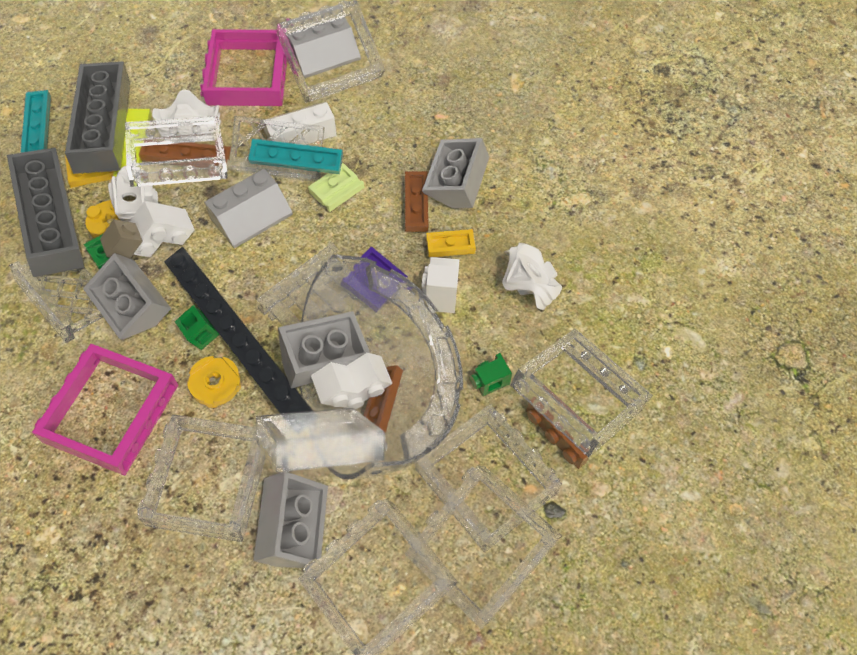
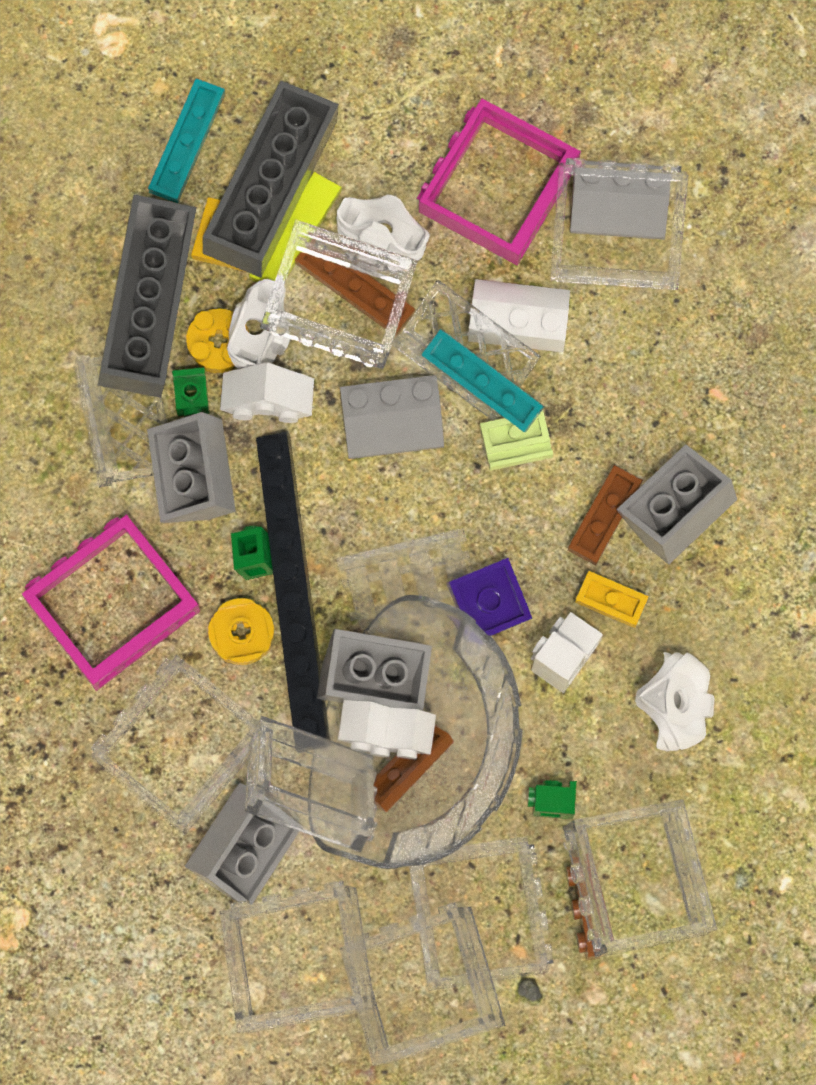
camera: 30 degrees right, 15 degrees up
dark tan brick [100,219,143,259] -> none

